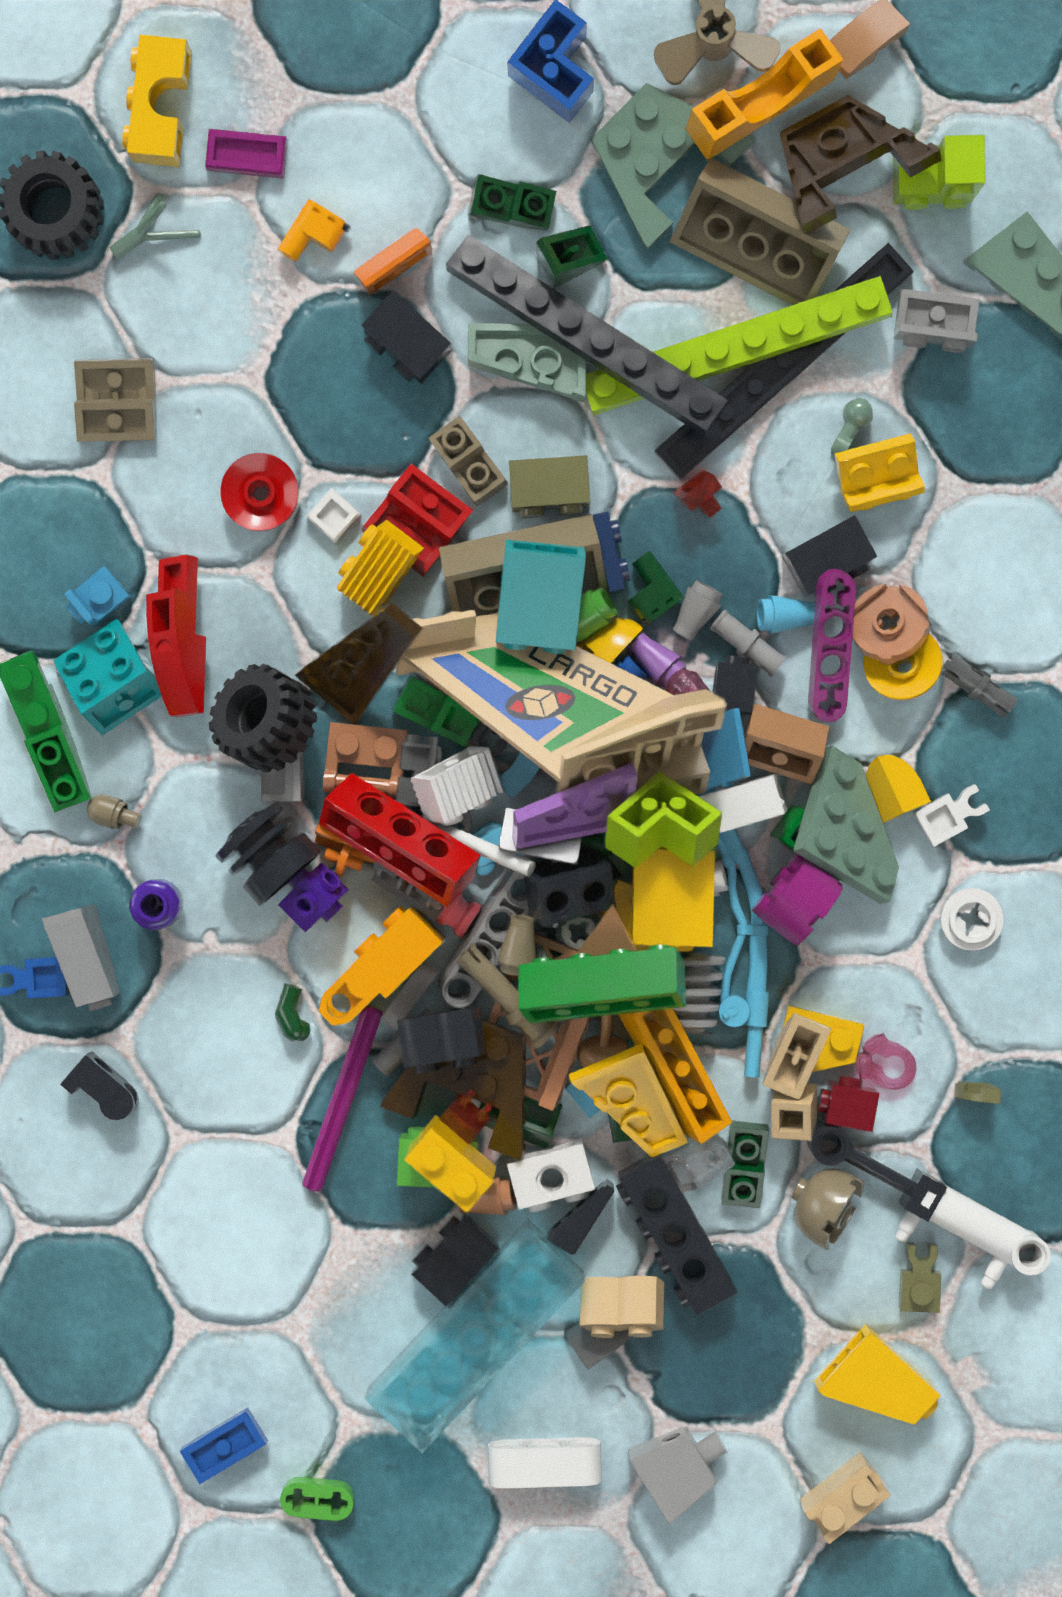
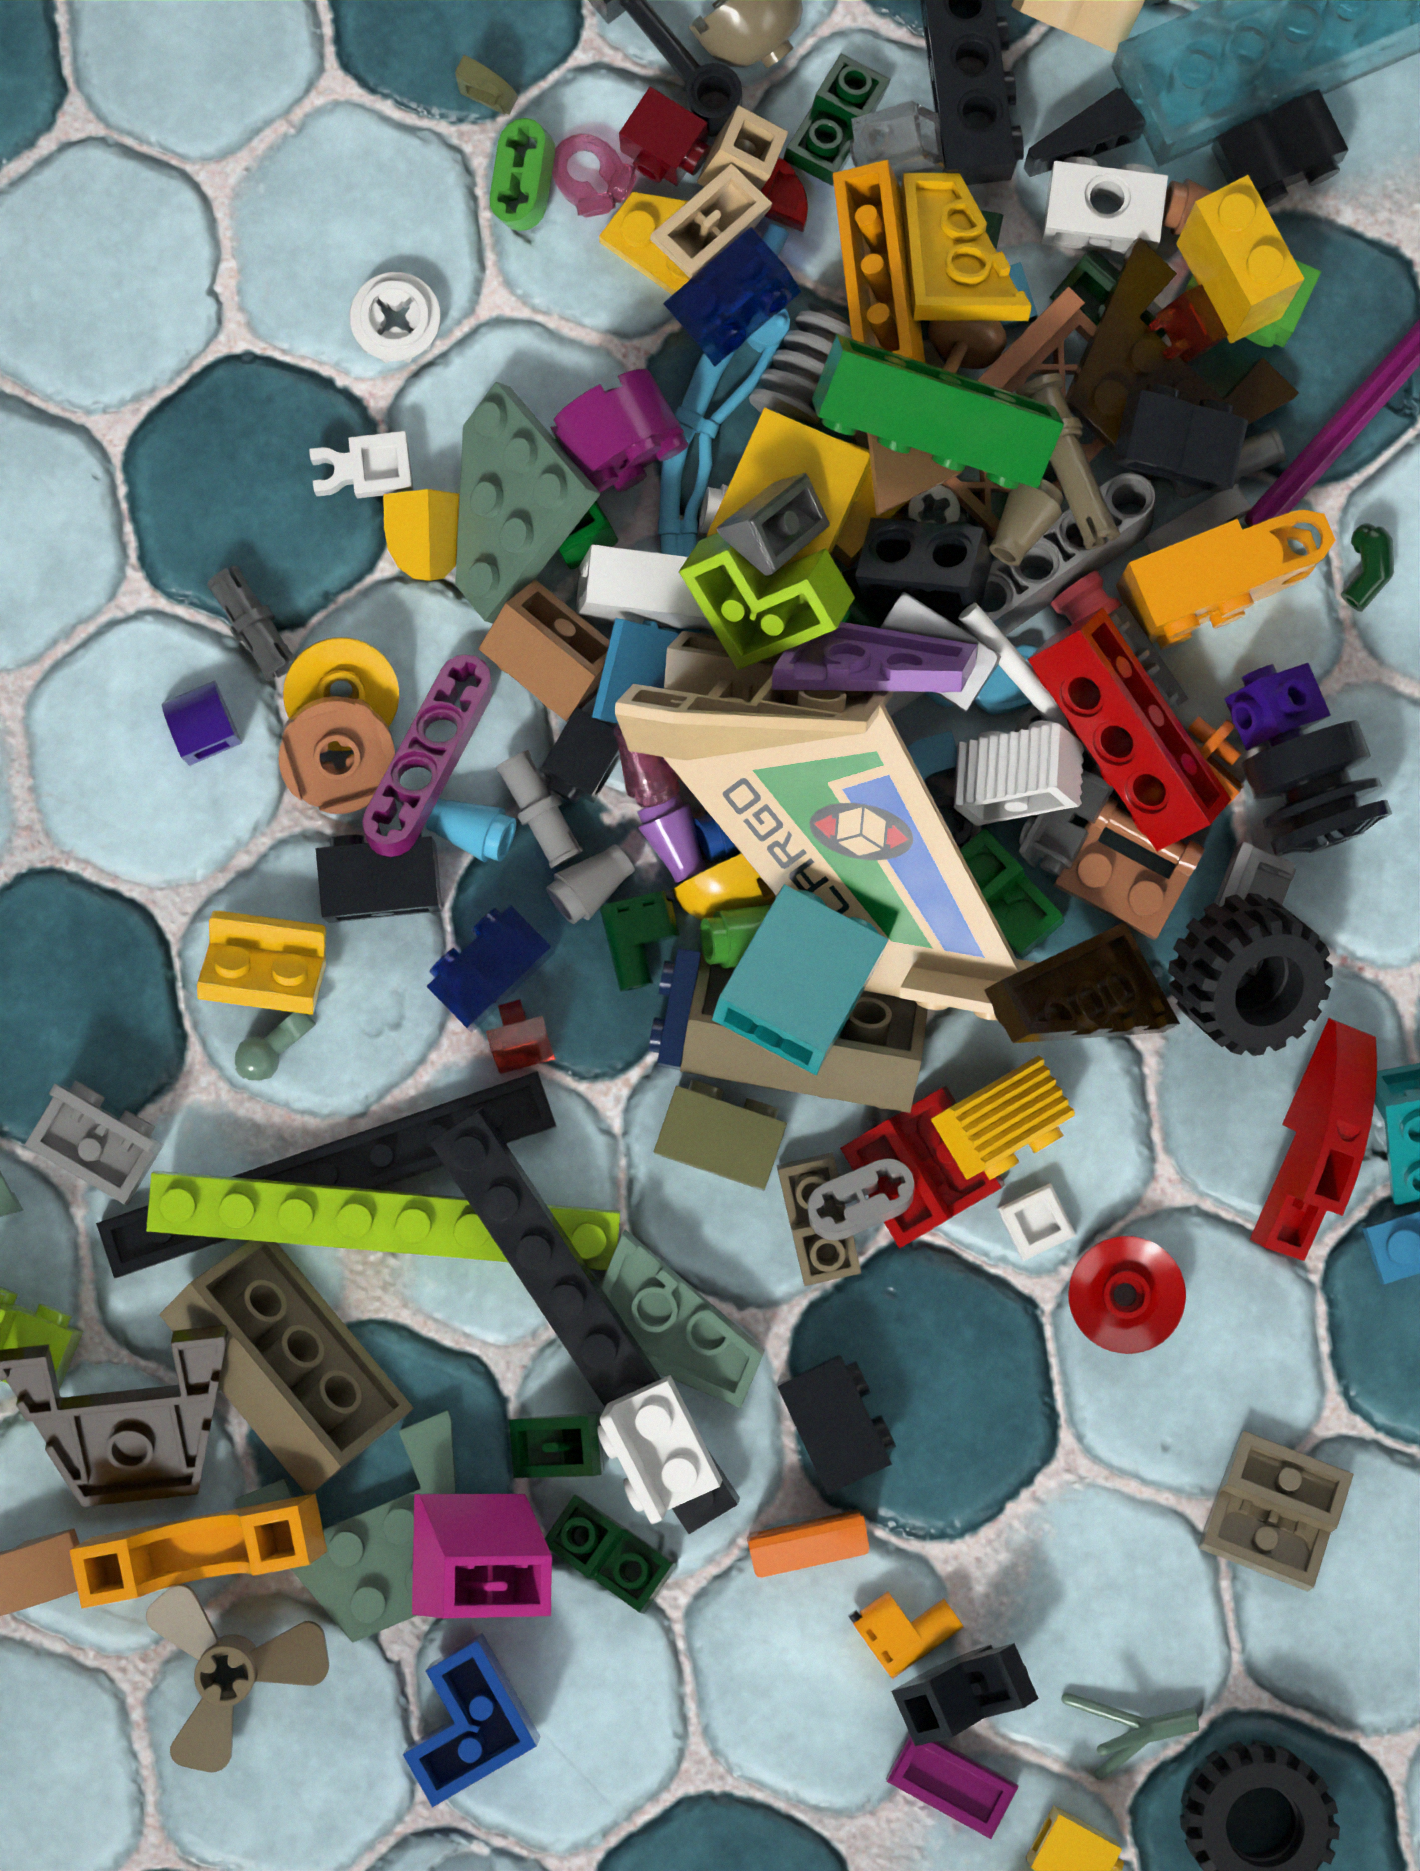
camera: 155 degrees left, 5 degrees down
none -> dark purple brick [161,680,242,766]
none -> dark pink slope [412,1494,552,1619]
none -> clear blue brick [426,905,555,1033]
none -> bright green beam [490,118,555,231]
none -> white bracket [597,1375,722,1524]
none -> clear blue brick [663,227,802,367]
none -> flat silver slope [716,473,830,576]
none -> red tile [760,157,808,232]
none -> light grey beam [807,1158,914,1241]
none -> black brick [891,1643,1039,1746]

